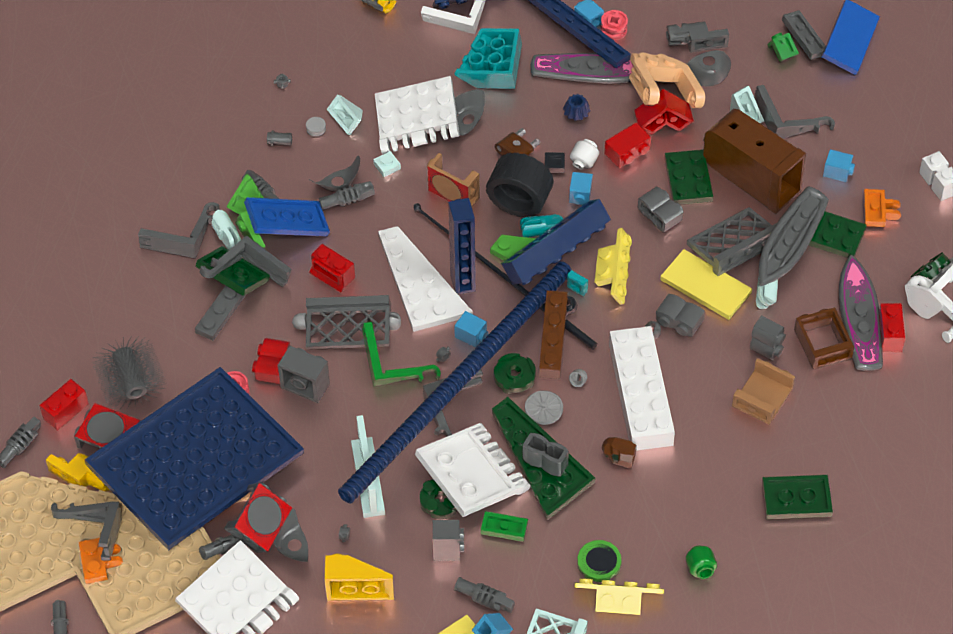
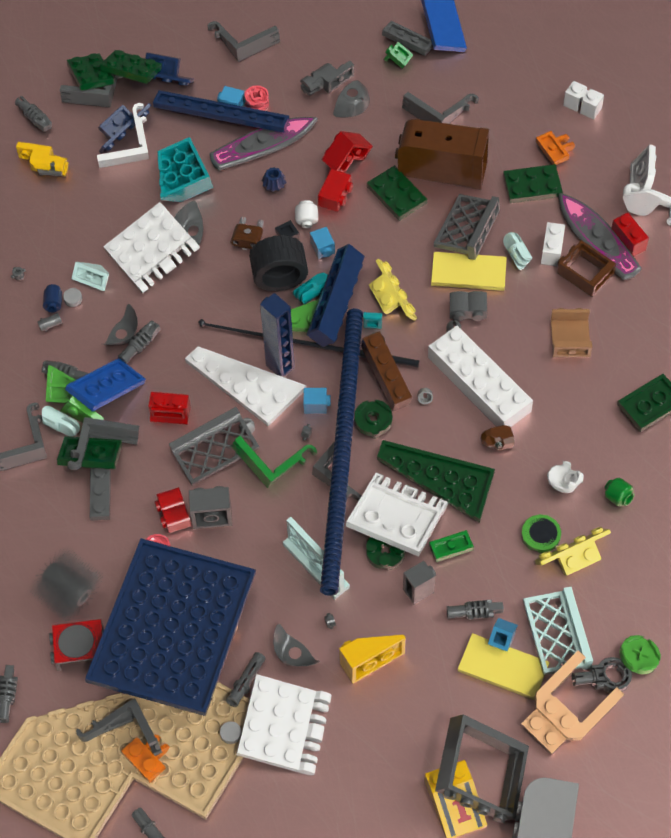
camera: 30 degrees left, 5 degrees up
red brick [39,379,89,431] -> none
yellow plate [46,453,110,492] -> none
panel [224,483,292,553] -> none
light grey hinge [292,313,307,330] -> none
light aqua plate [373,151,401,177] -> none
medium nougat panel [427,153,480,207] -> none
dark grey brick [523,433,569,476] -> none
light grey wheel [525,391,563,425] -> none
light nougat plate [629,52,705,109] -> none
dark grey brick [637,186,683,232] -> none
light aqua slope [730,86,764,123] -> none
dark grey brick [750,315,786,361] -> none
dark grey piece [758,186,829,286] -> none
dark azure brick [823,149,855,182] -> none
dark green plate [911,252,951,286] -> none
none -> dark blue brick [43,284,62,313]
none -> light grey tile [220,721,241,744]
none -> white brick [541,222,565,267]
none -> white hair [547,461,584,493]

